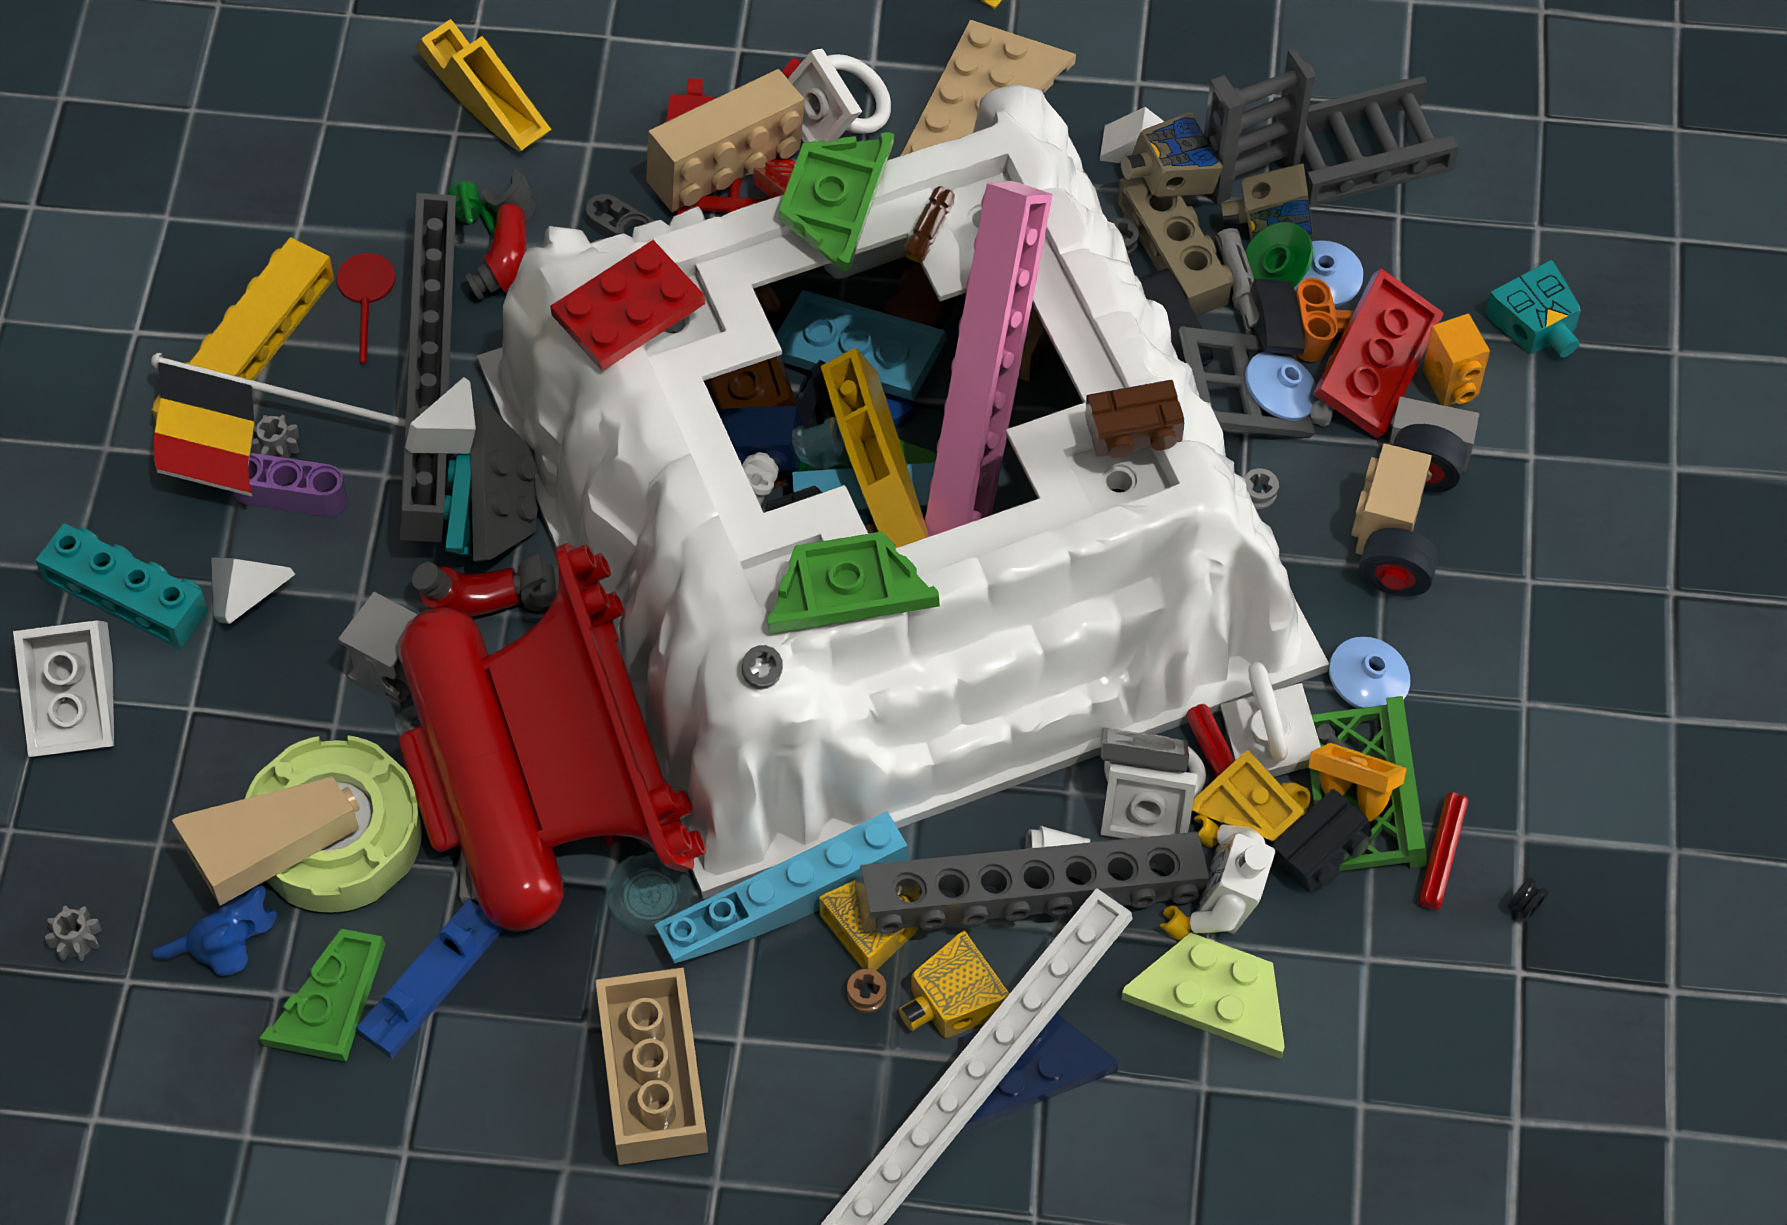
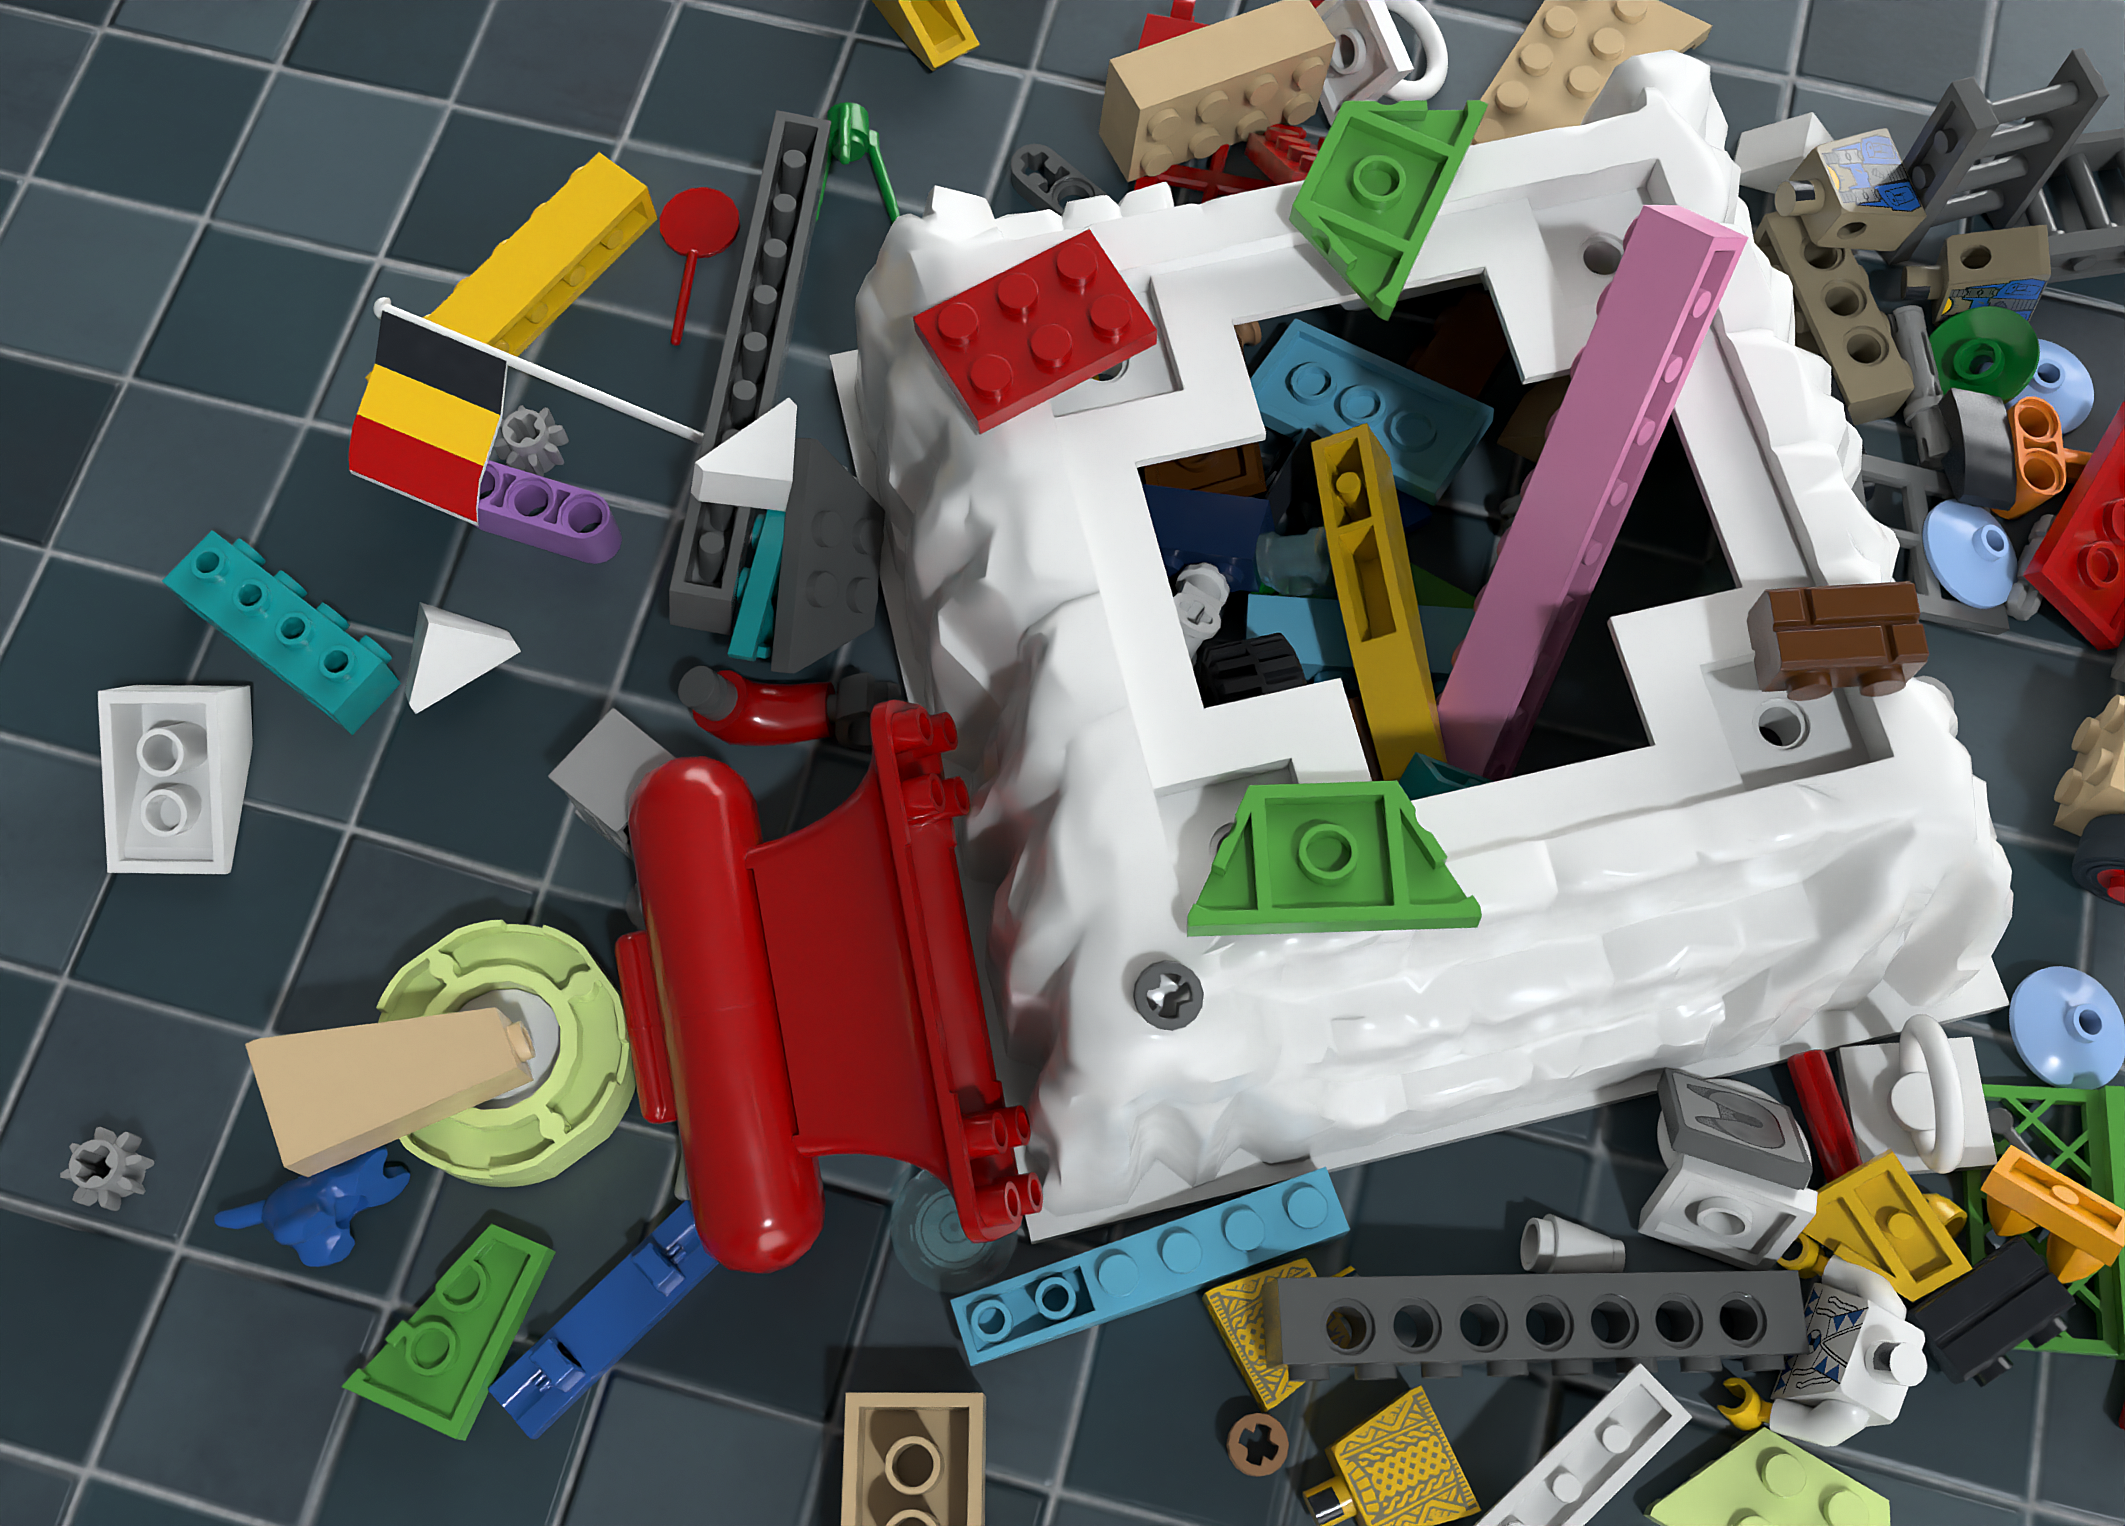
camera: 10 degrees right, 10 degrees up
piece [465,168,536,300] -> none
reddish brown axle [904,186,955,263] -> none

